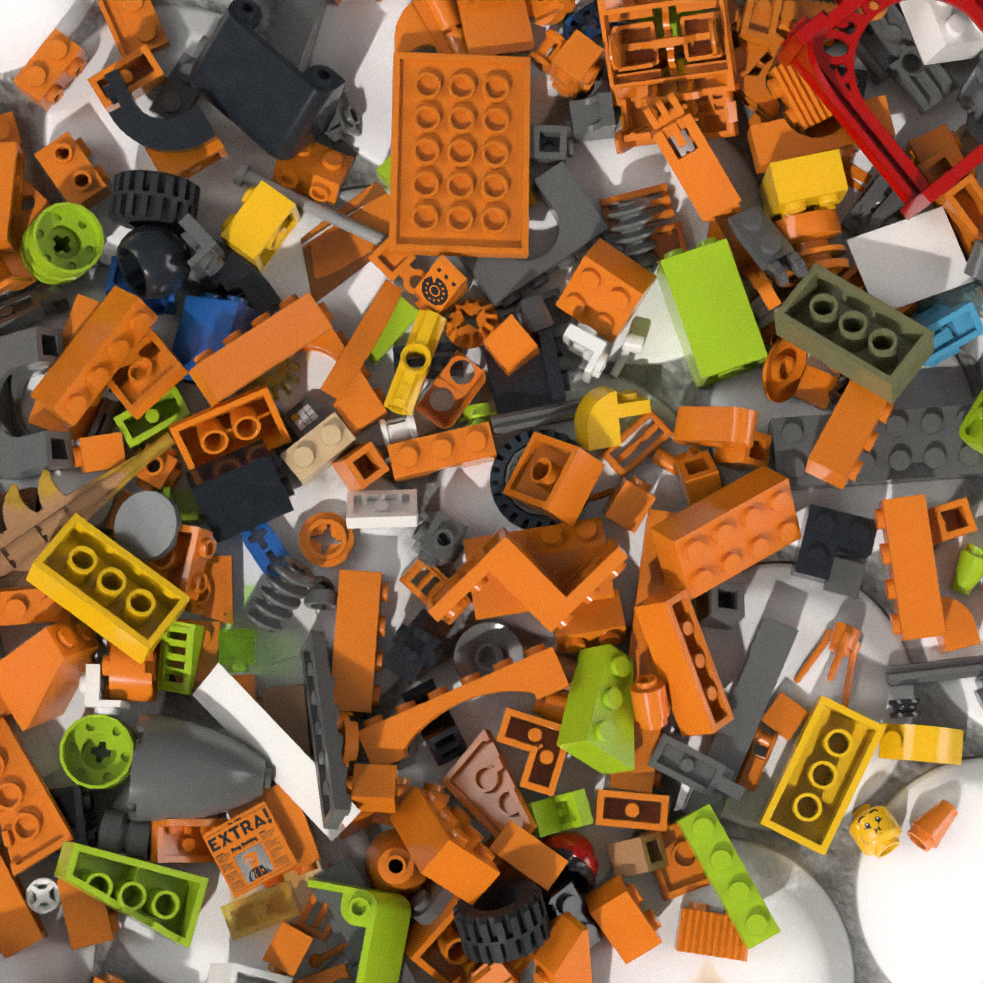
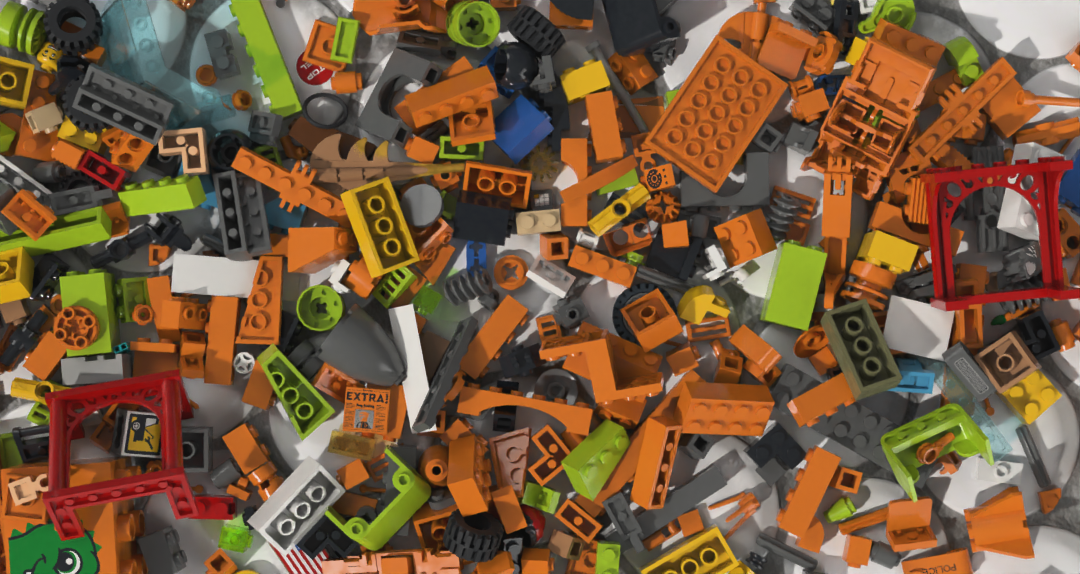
camera: 30 degrees right, 5 degrees up
orange brick [188,292,332,407] -> none
orange brick [346,763,399,813] -> none
orange brick [630,674,670,730] -> none
dark grey hinge [728,204,808,288] -> none
none -> orange brick [584,90,627,165]

